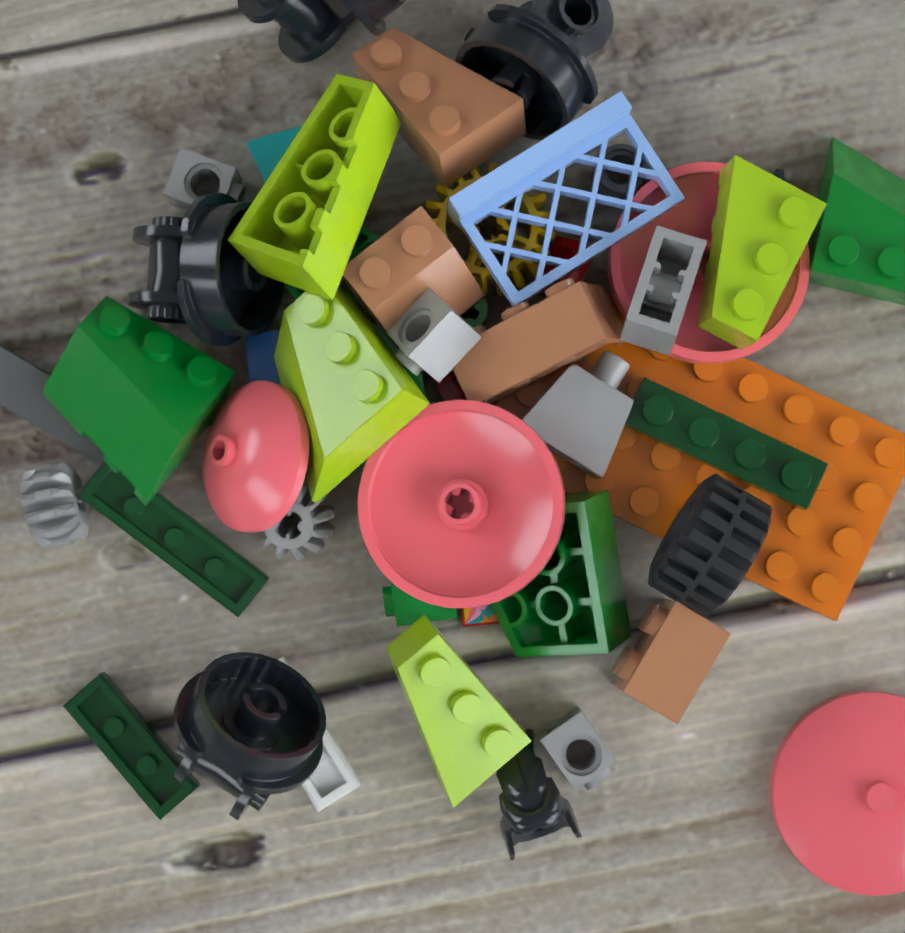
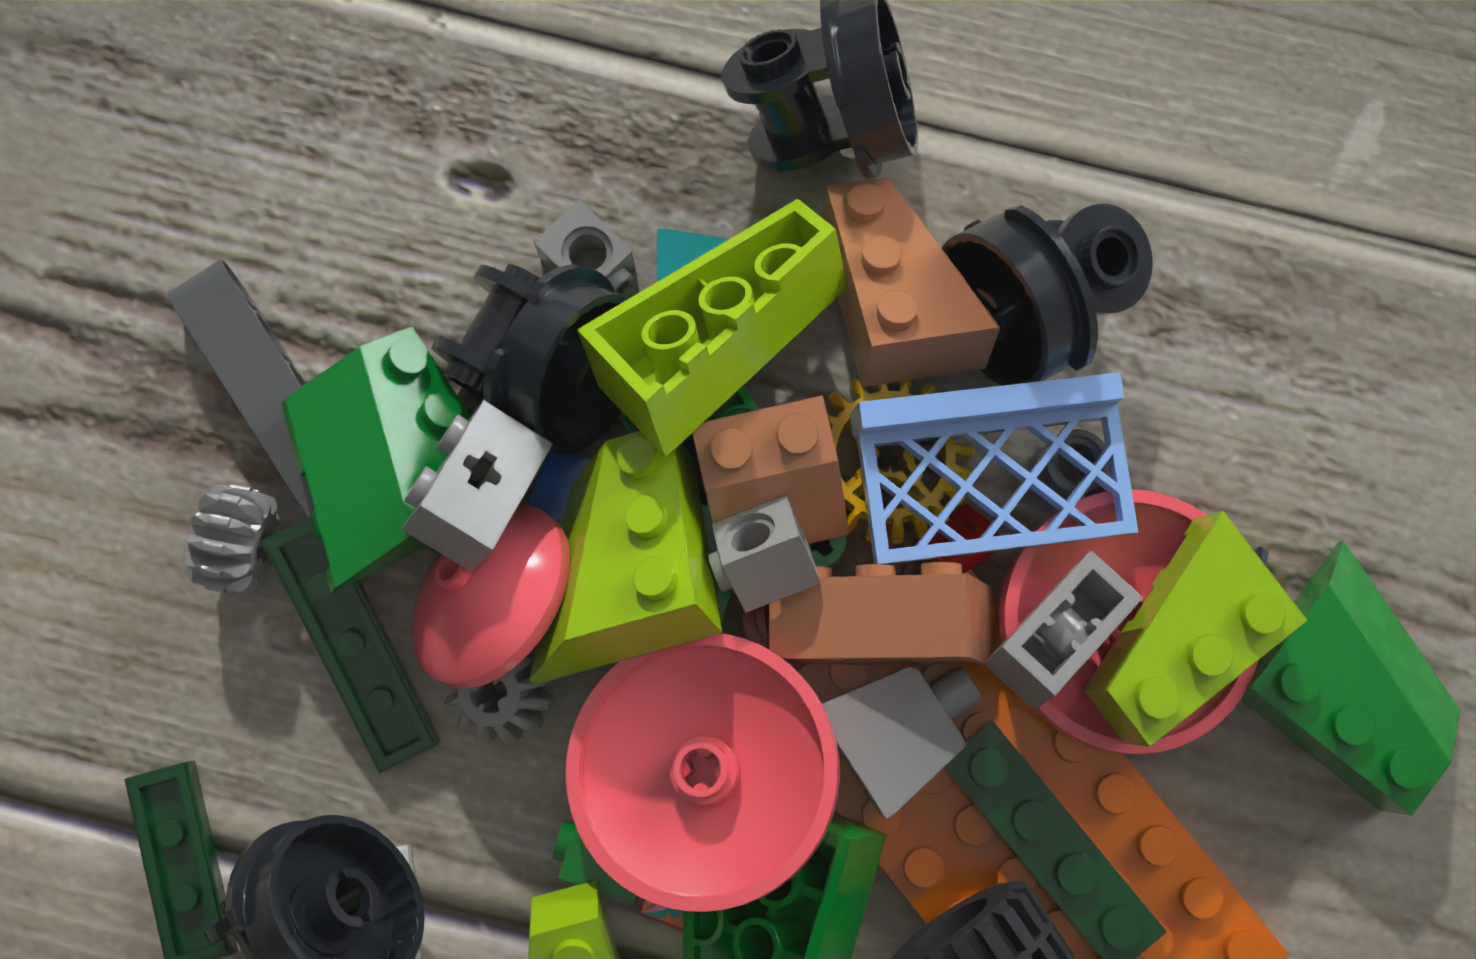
camera: 20 degrees right, 5 degrees down
none -> brick [402,400,553,572]

